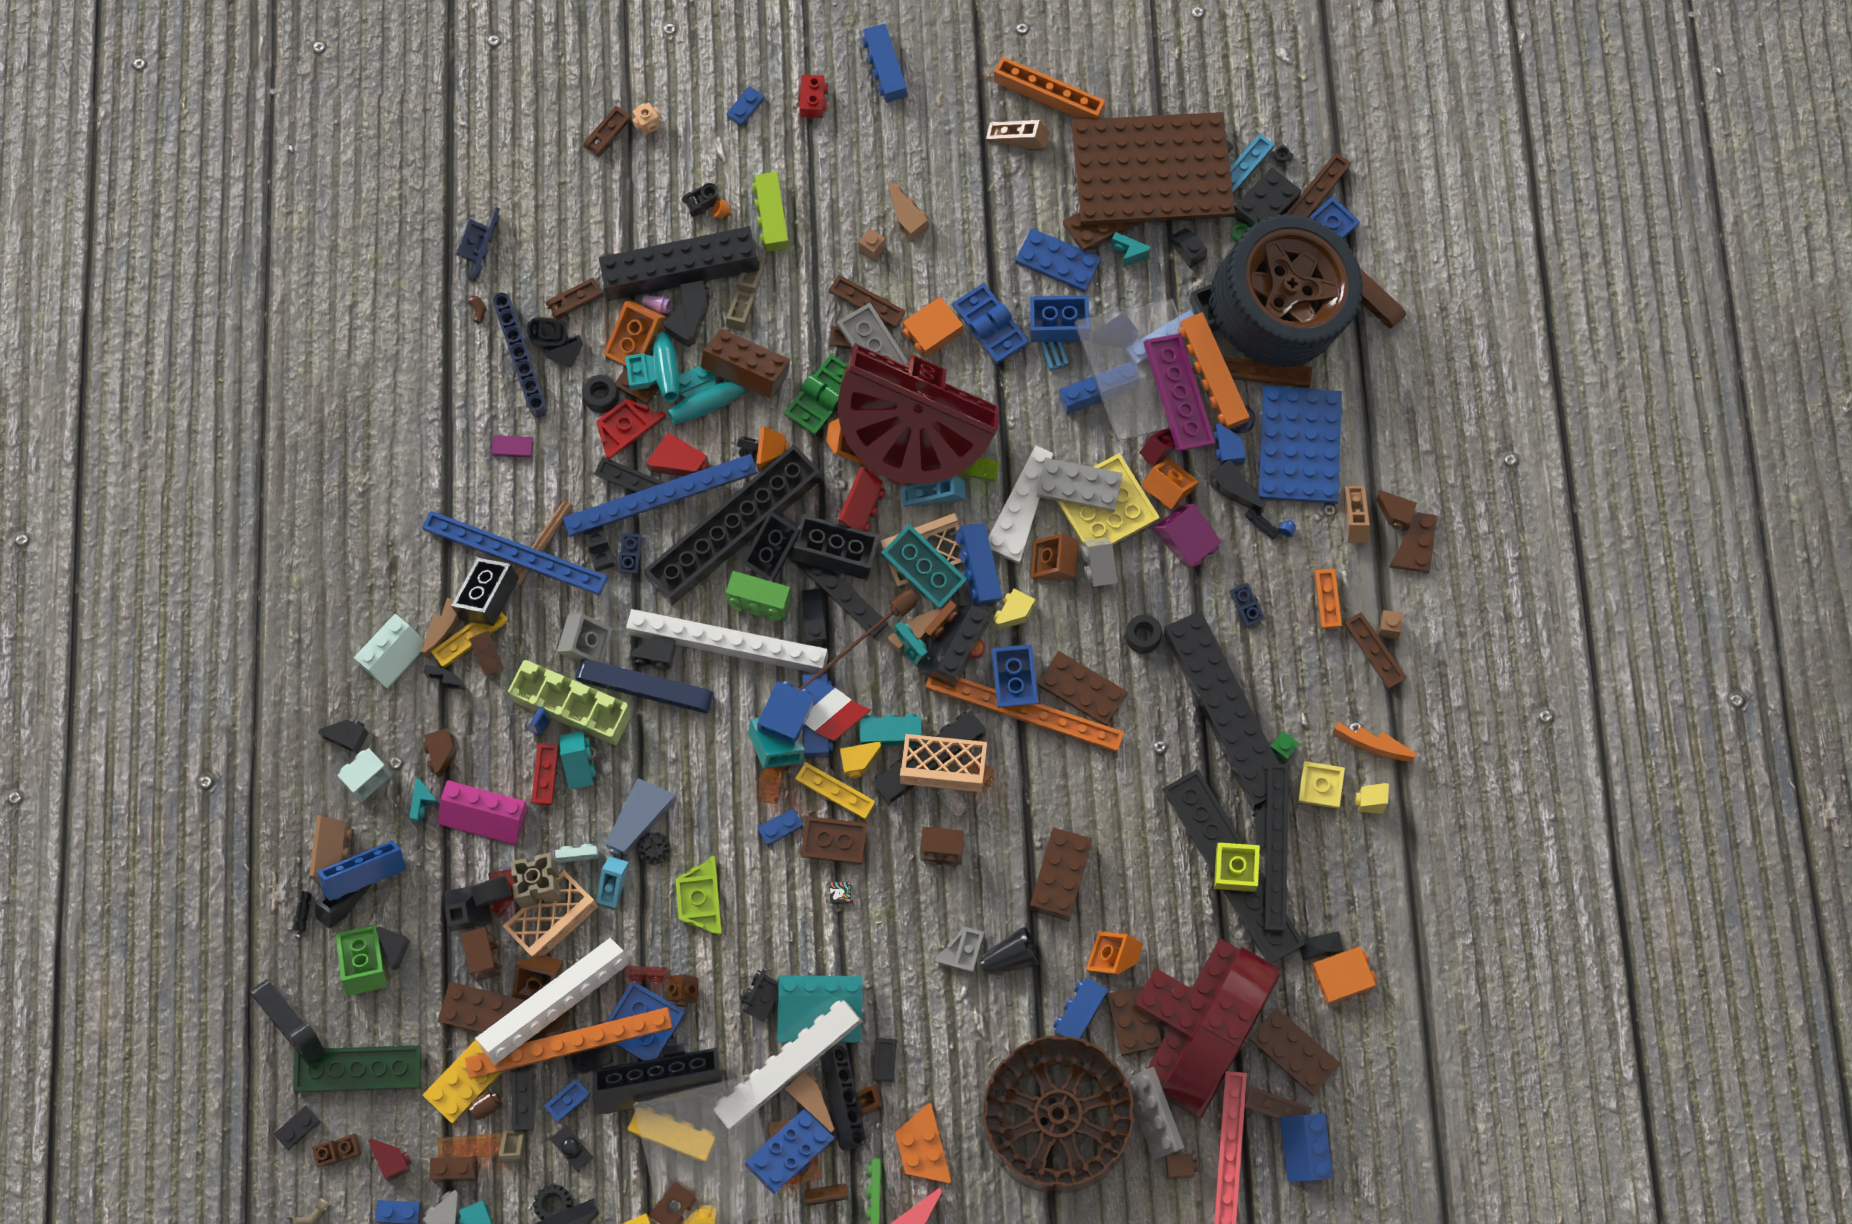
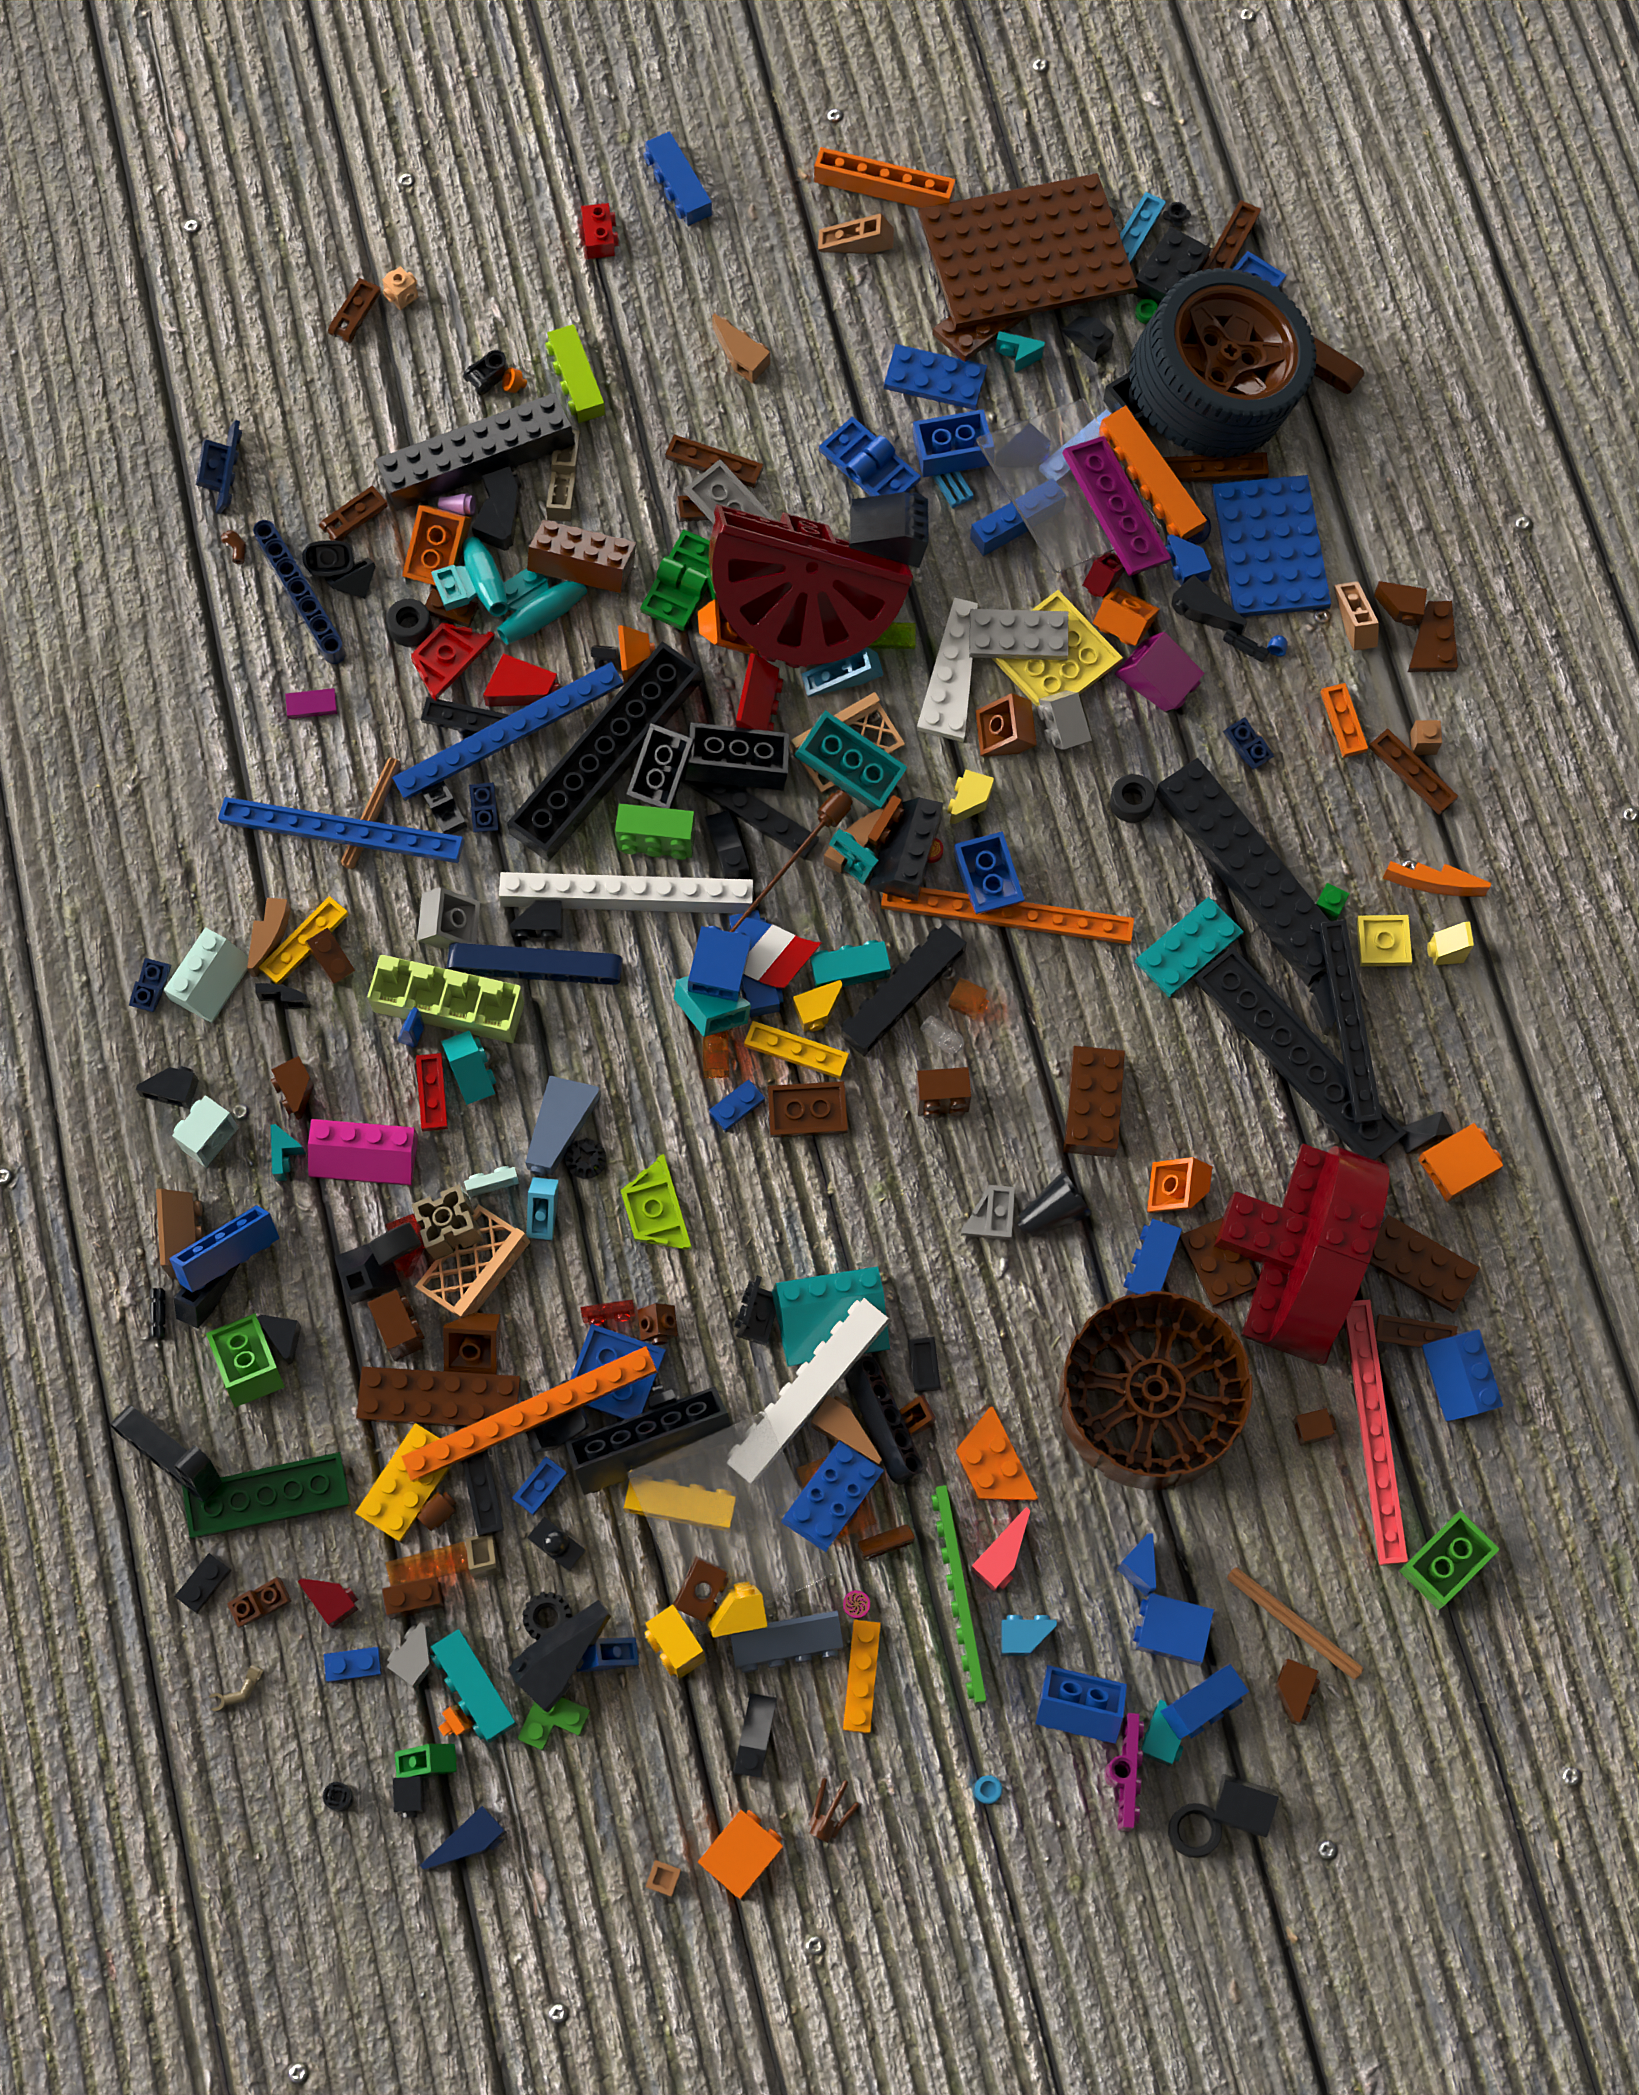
camera: 15 degrees left, 0 degrees up
black brick [451,558,519,626] -> none
white brick [475,938,630,1064] -> none
blue plate [726,86,765,126] -> none
tile [830,882,851,904] -> none
medium nougat brick [858,228,886,262] -> none
light nougat fence [900,734,987,792] -> none
orange brick [902,297,963,358] -> none
blue brick [956,523,1003,607] -> none
reddish brown plate [1037,651,1128,726] -> none
light grey plate [1127,1067,1184,1160] -> none
neon yellow brick [1214,843,1260,892] -> none
none -> dark blue slope [128,958,171,1012]
none -> black slope [849,492,929,568]
none -> teal plate [1135,896,1244,998]

